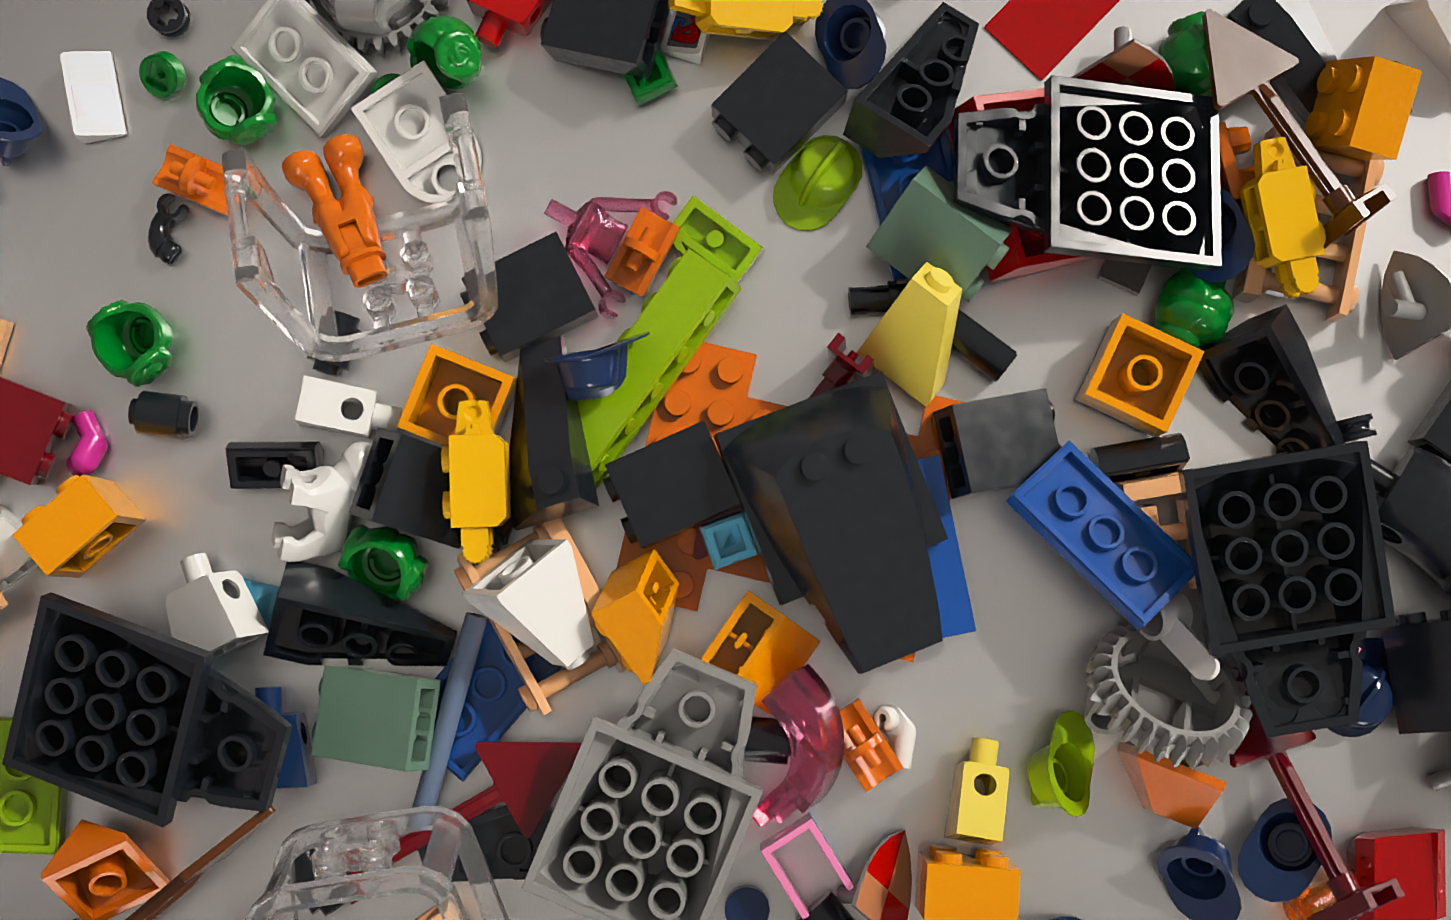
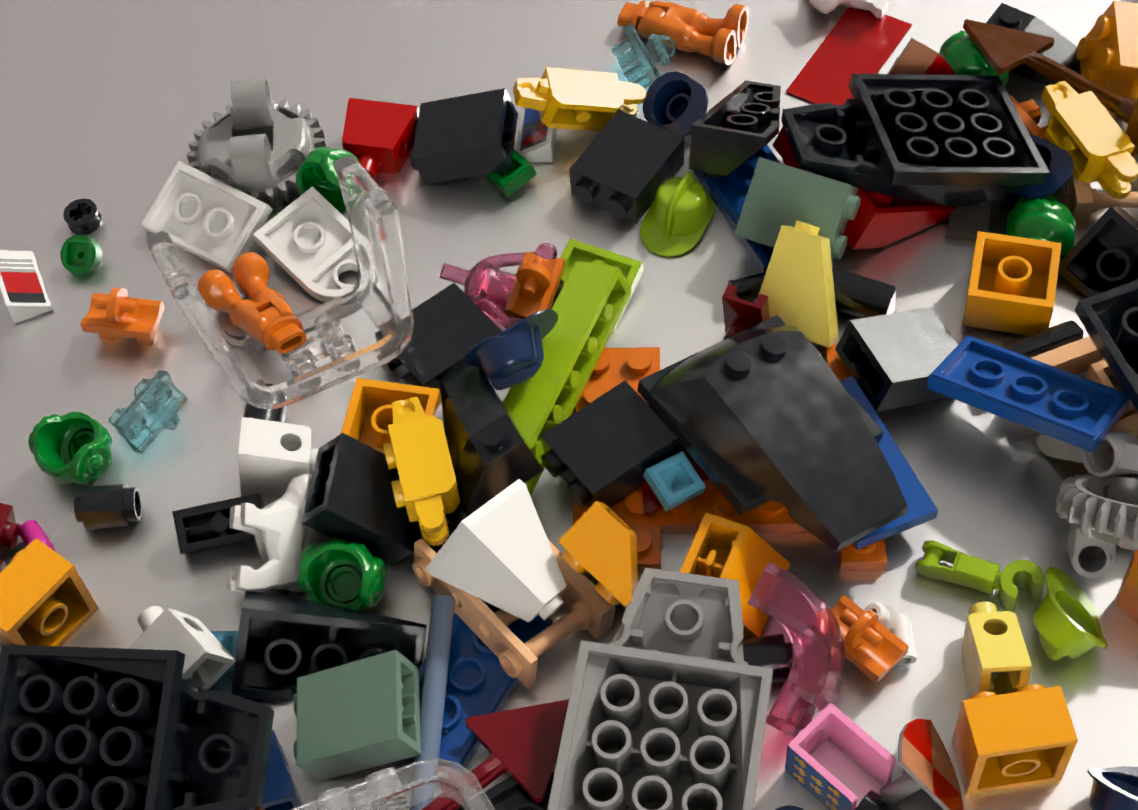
camera: 10 degrees left, 30 degrees down
black arm [148,193,190,264] -> none
green hair [196,55,278,146] -> none
none -> clear light blue hips [108,370,188,454]
none -> lime piece [914,540,1044,613]

